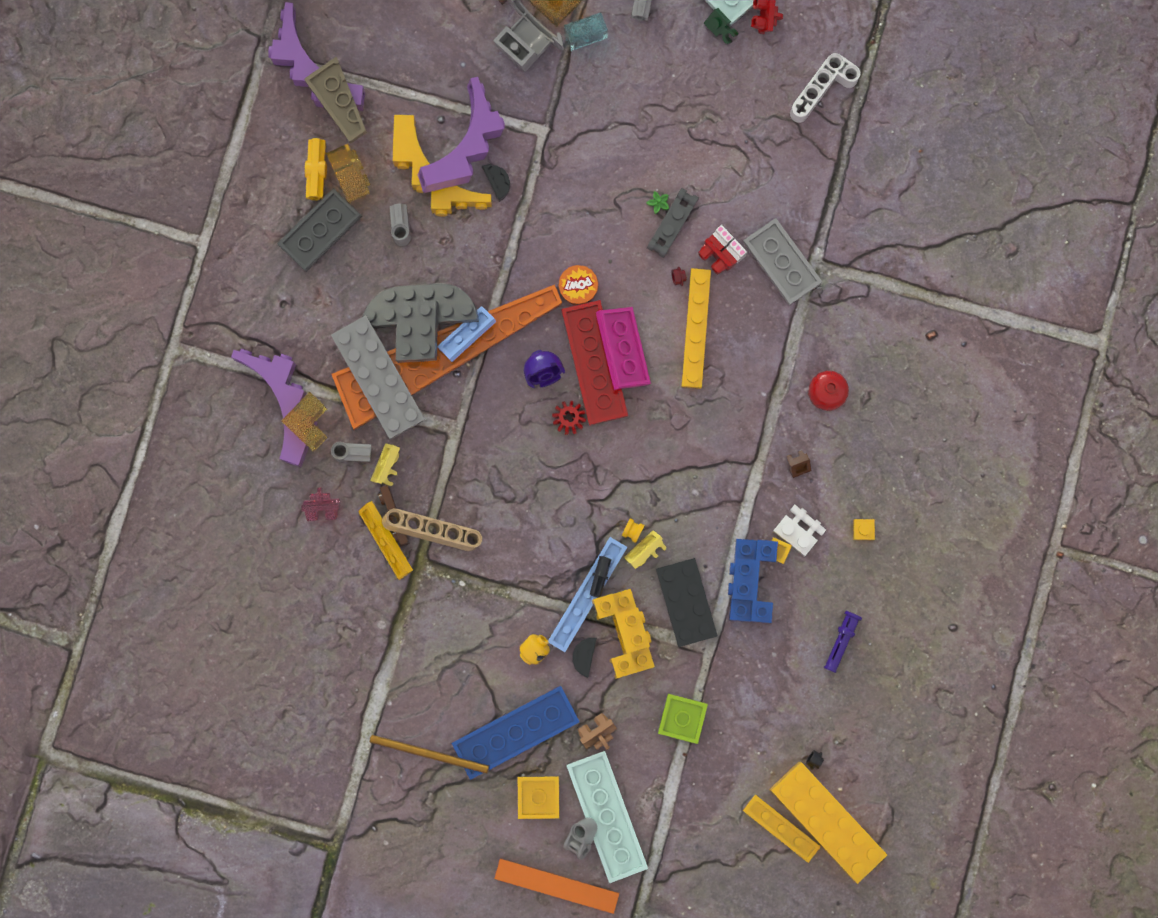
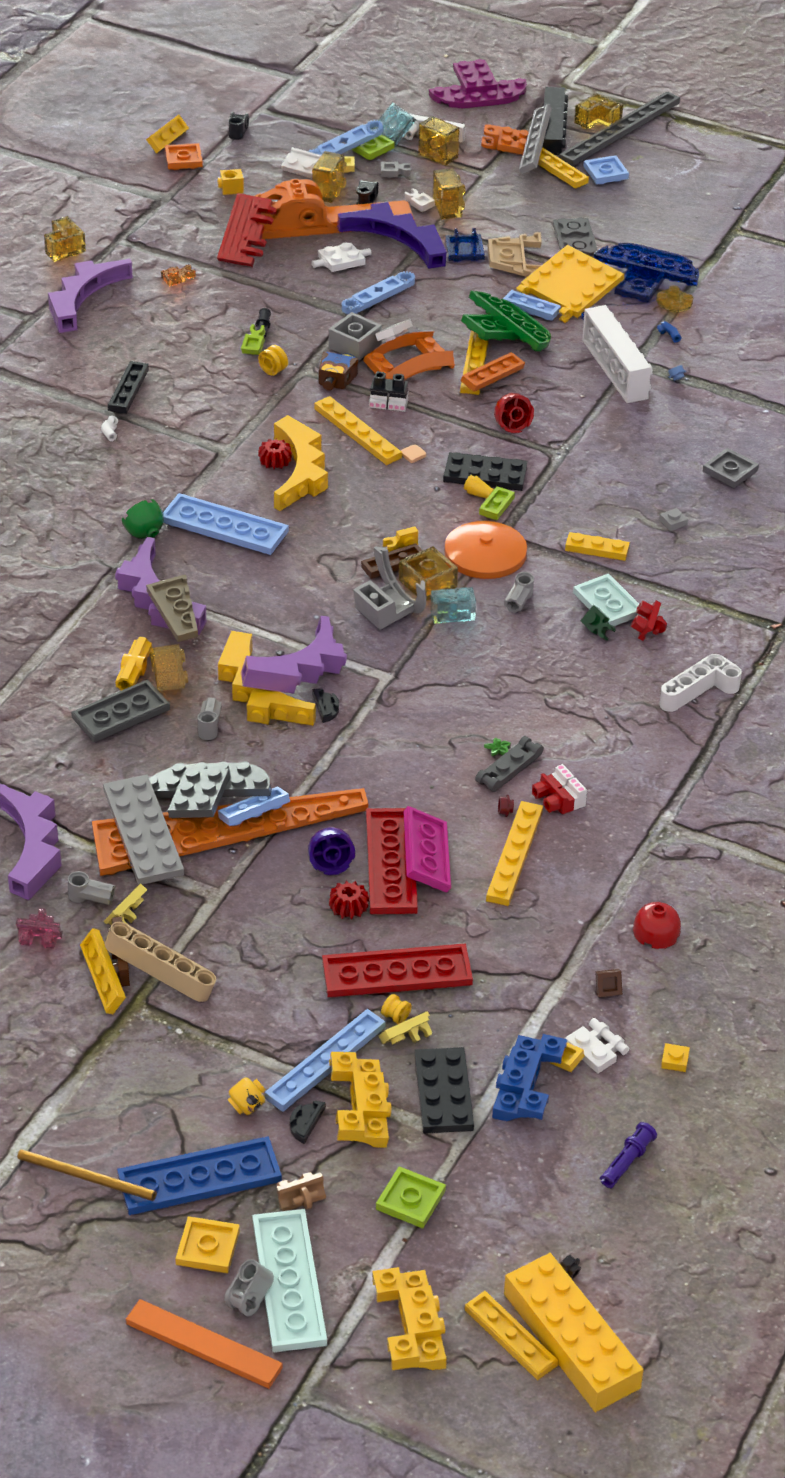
camera: 10 degrees right, 40 degrees down
clear yellow brick [281,392,328,452] -> none
tile [558,265,598,305] -> none
black axle [590,556,612,598] -> none
light grey plate [743,218,822,306] -> none
none -> red plate [322,943,473,998]
none -> yellow bracket [372,1267,447,1370]

